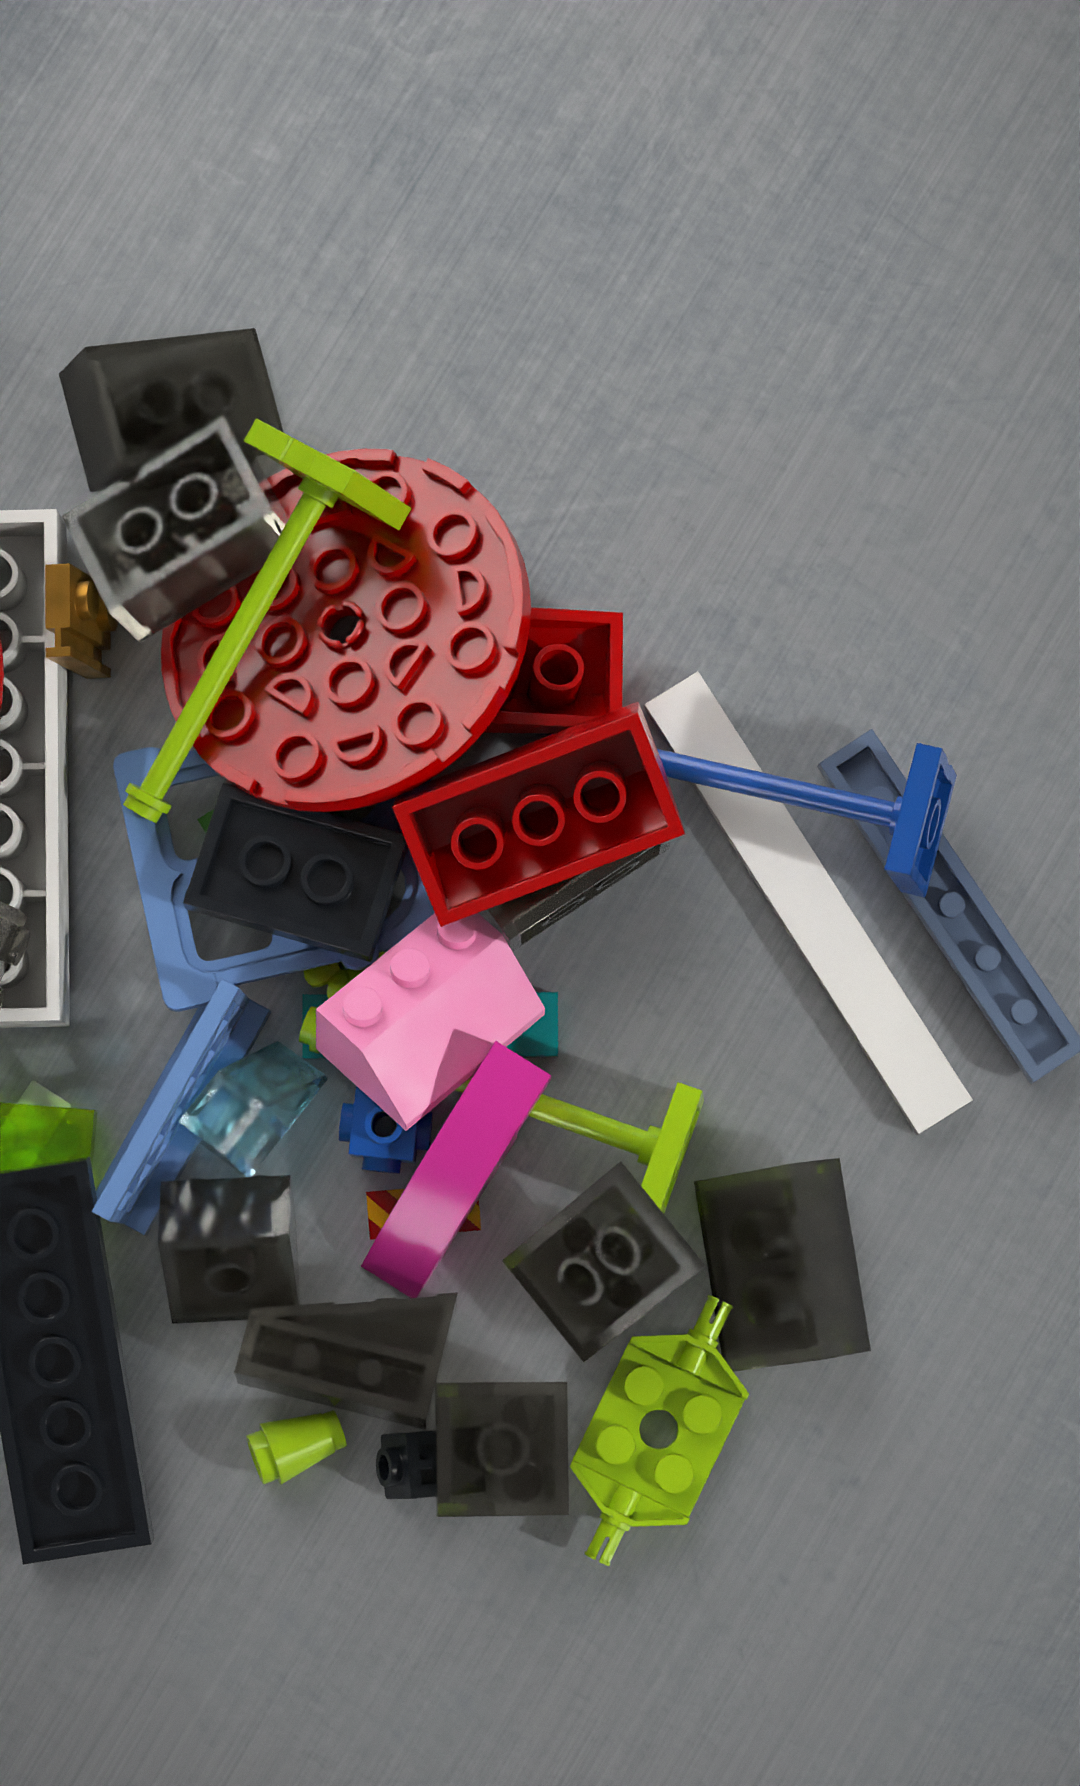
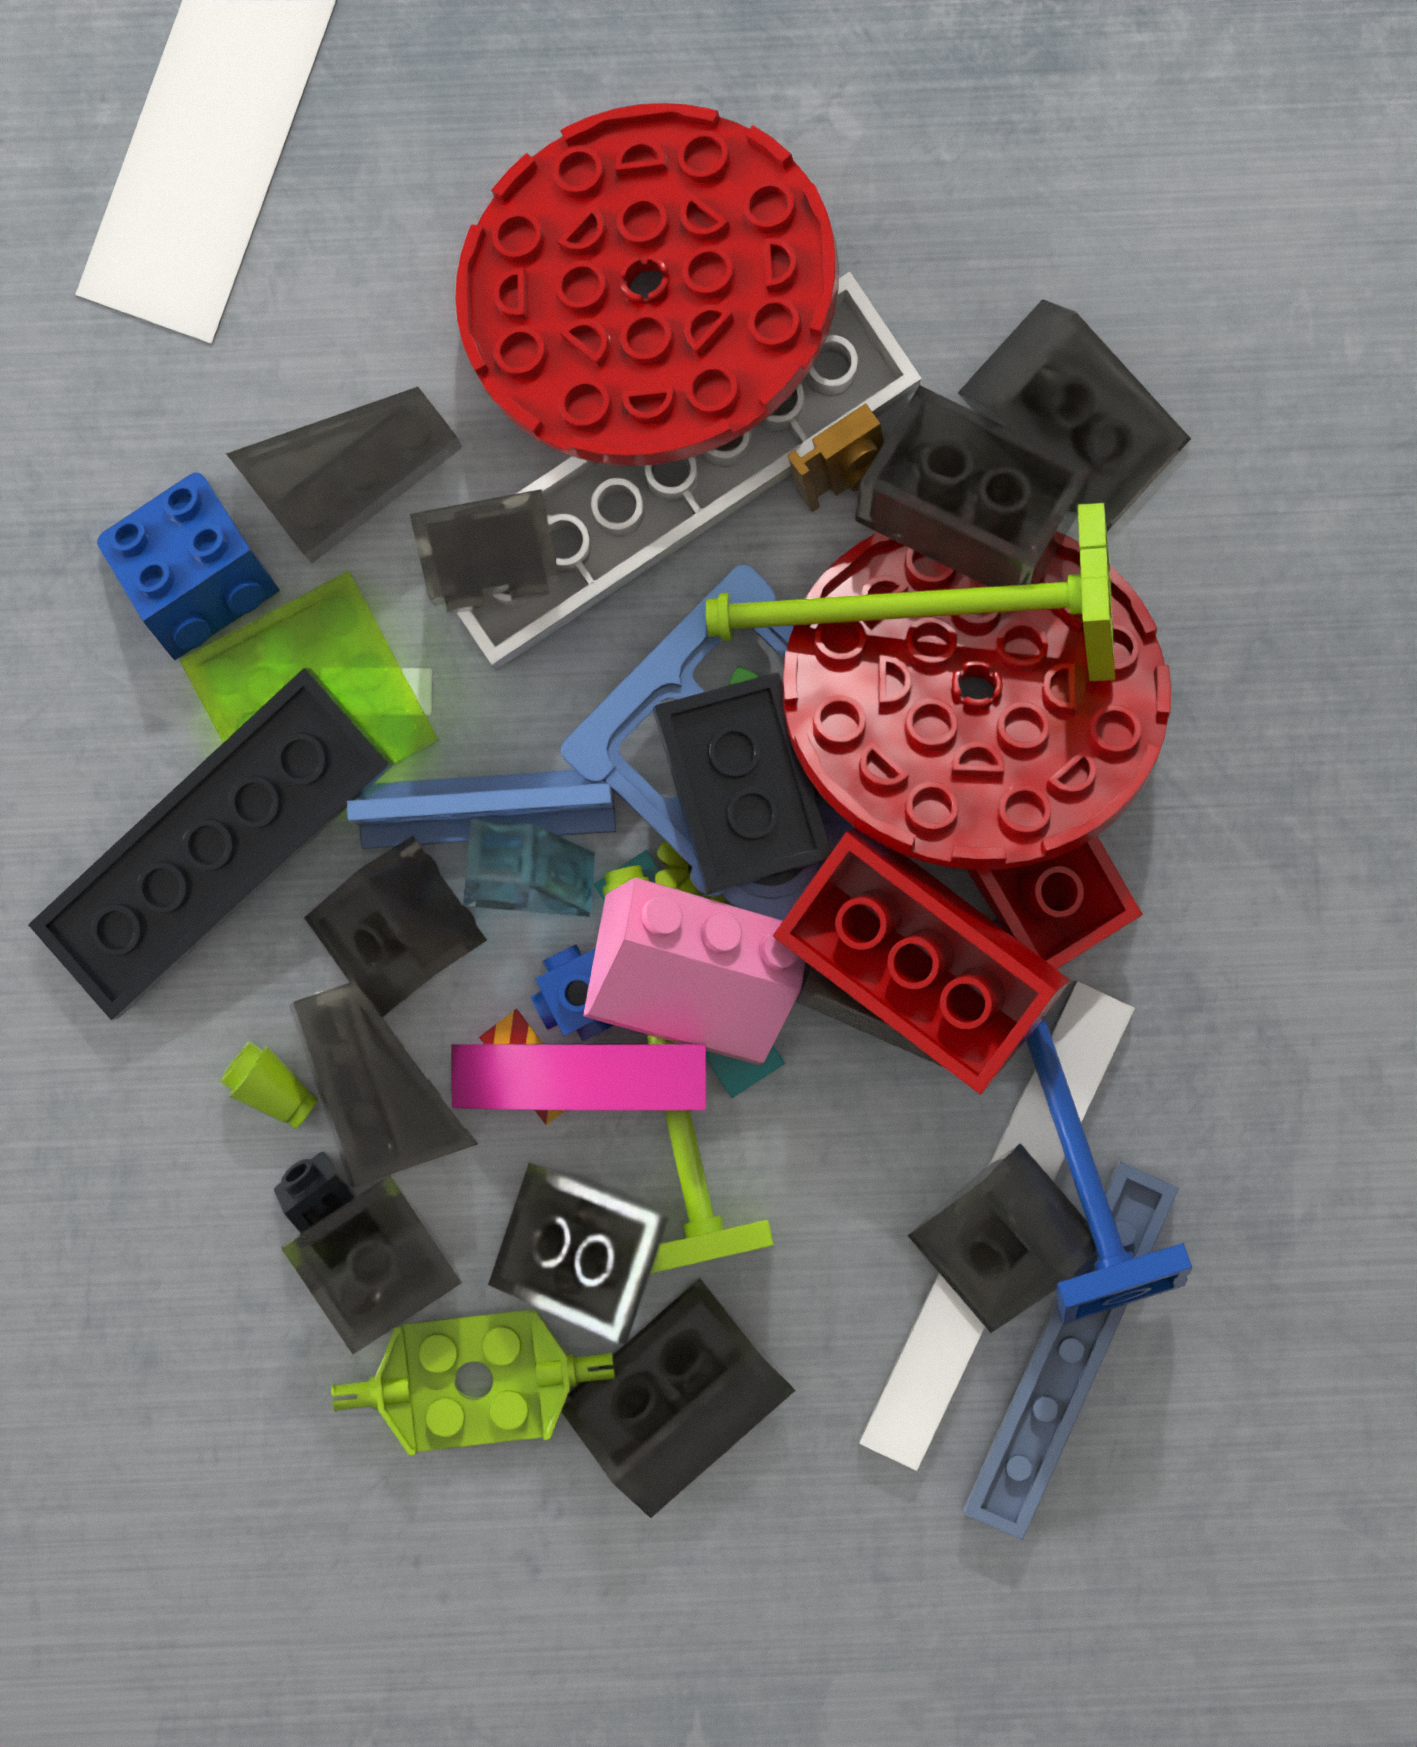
camera: 55 degrees right, 5 degrees up
none -> clear smoke slope [908,1143,1097,1333]

